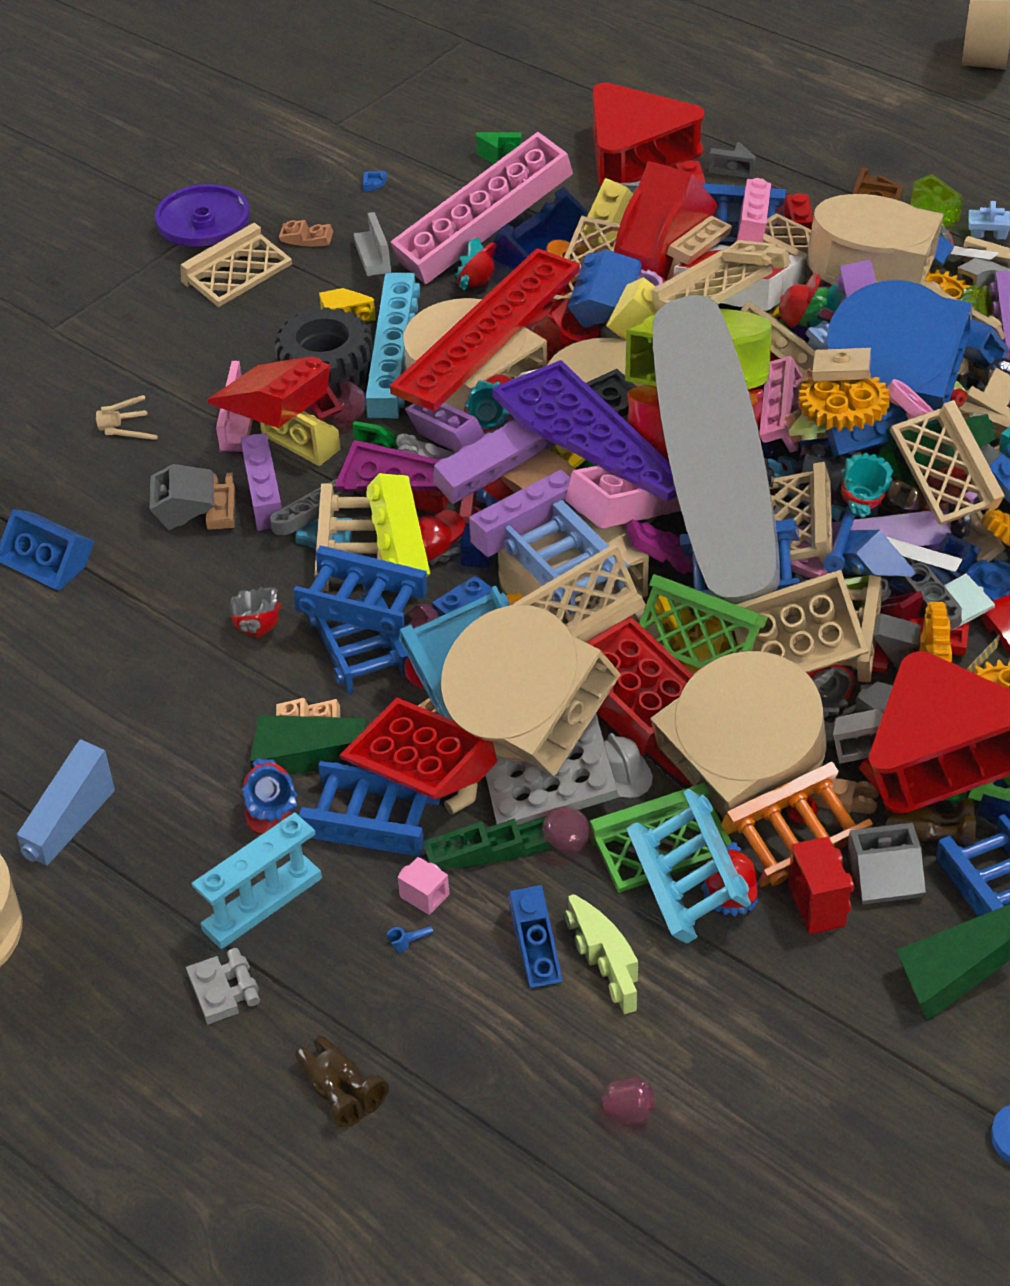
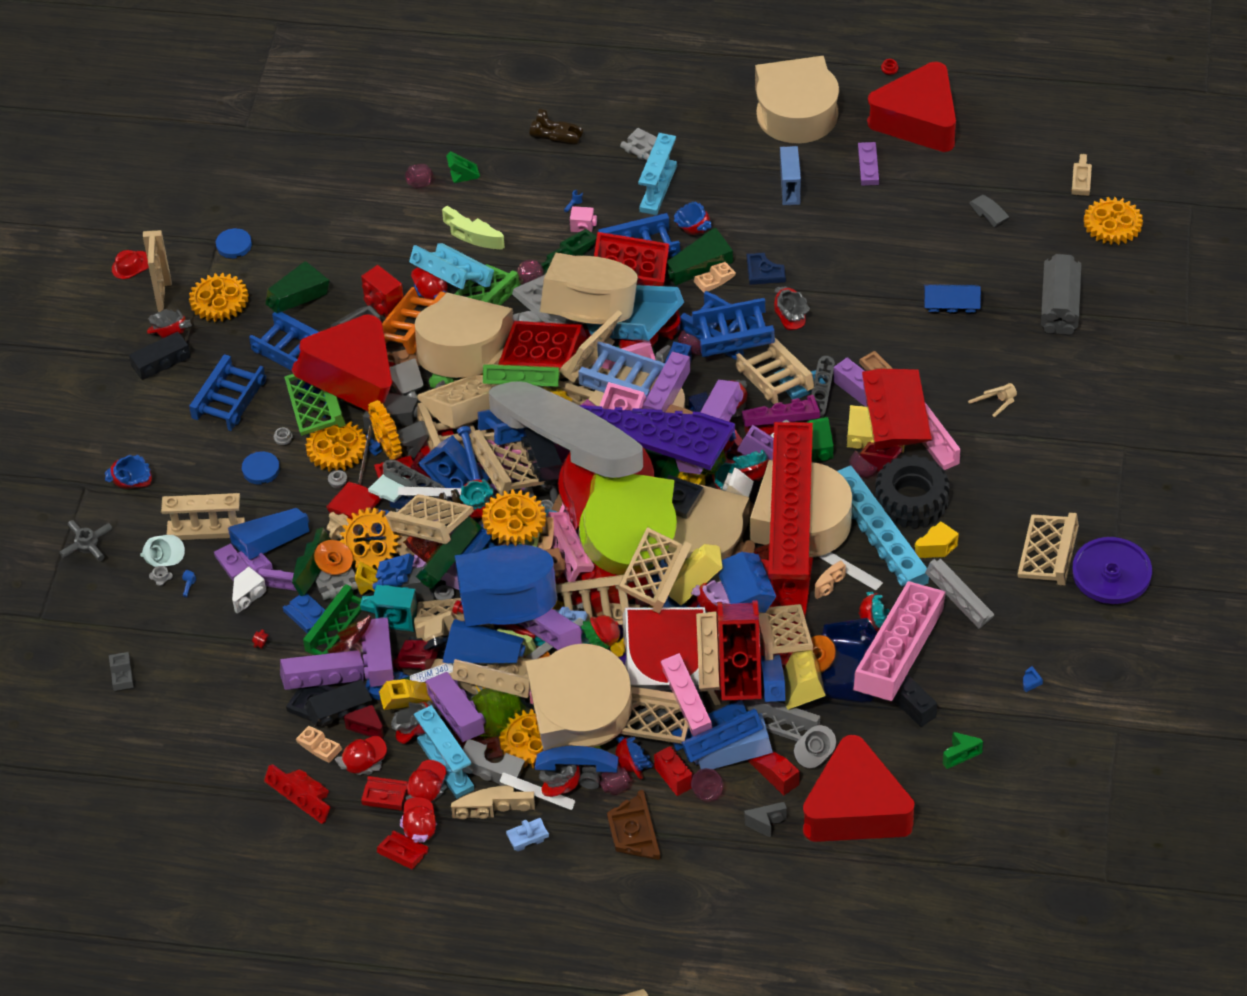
camera: 150 degrees right, 5 degrees up
dark grey slope [150,464,214,530] -> none
nougat slope [279,220,333,247] -> none
neon yellow brick [366,473,430,577] -> none
blue slope [507,885,563,988] -> none
tan hinge [722,240,791,269] -> none
tan plate [812,348,871,381] -> none
bright pink plate [886,379,933,423] -> none
clear neon green brick [910,174,963,226] -> none
none -> green slope [446,151,480,183]
none -> dark blue tile [746,253,786,285]

